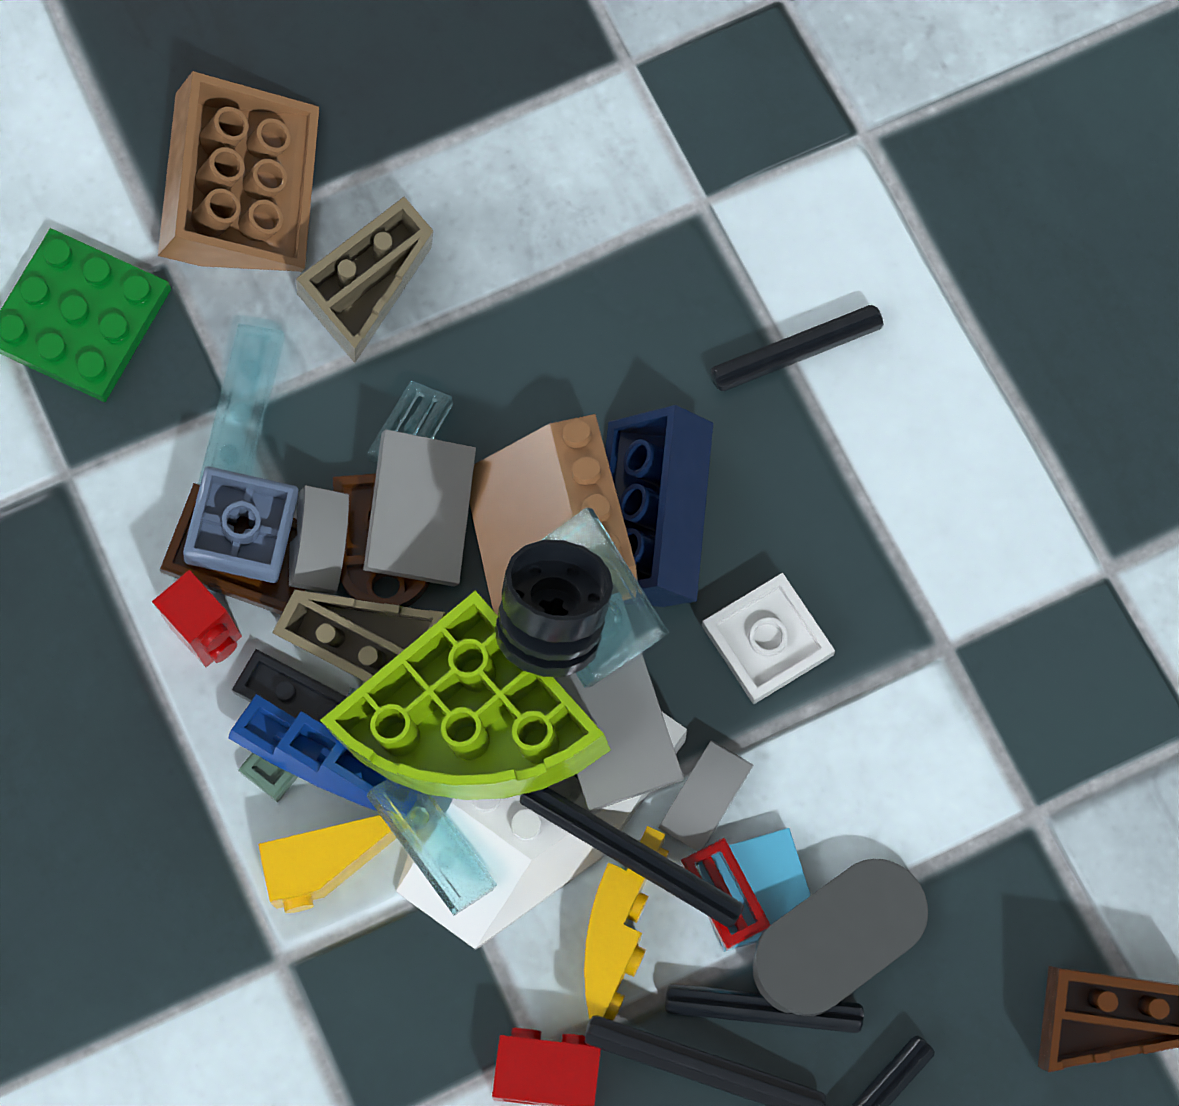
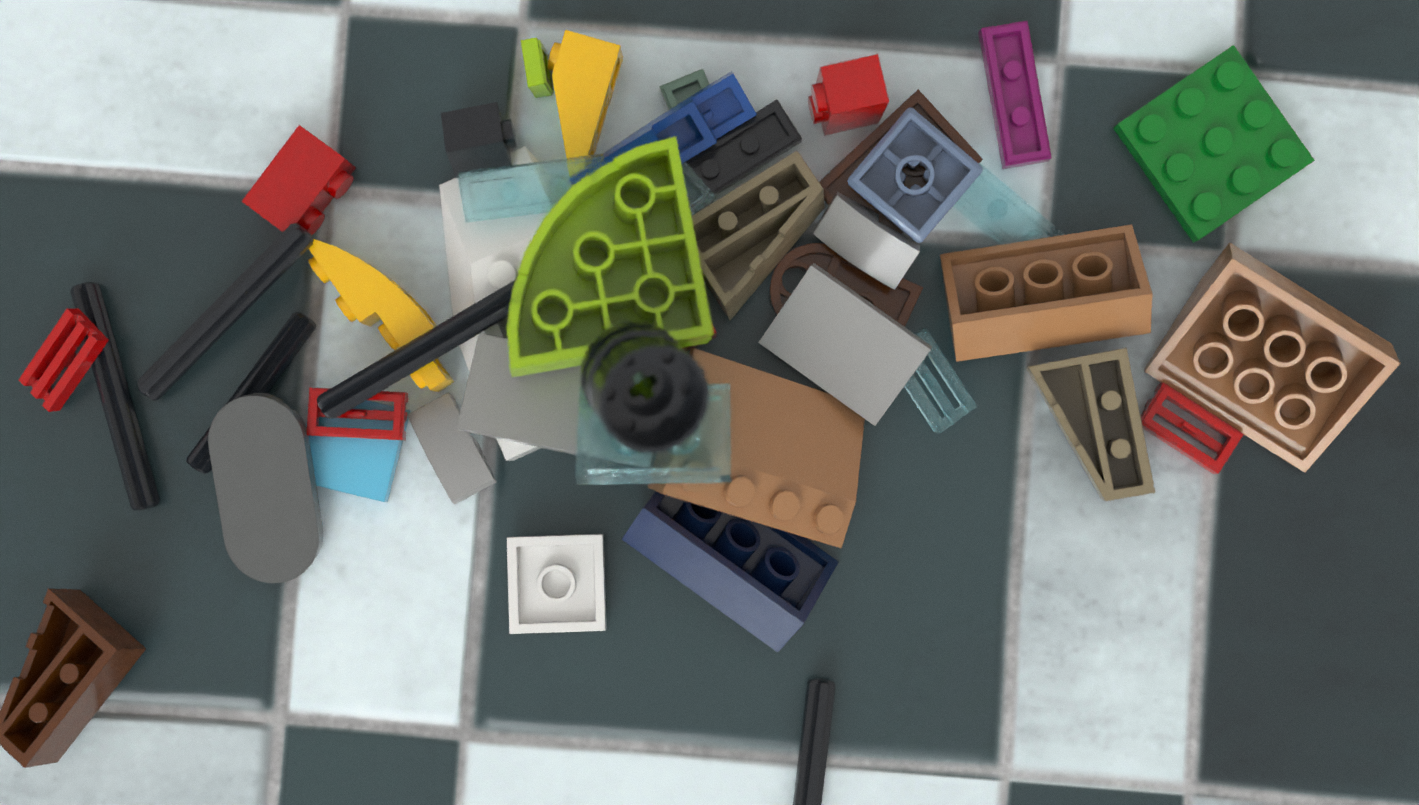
camera: 120 degrees right, 15 degrees up
none -> black brick [441,102,517,178]
none -> lime tile [520,37,553,98]
none -> medium nougat slope [940,224,1152,362]
none -> magenta tile [979,20,1052,169]
none -> red tile [1140,383,1244,474]

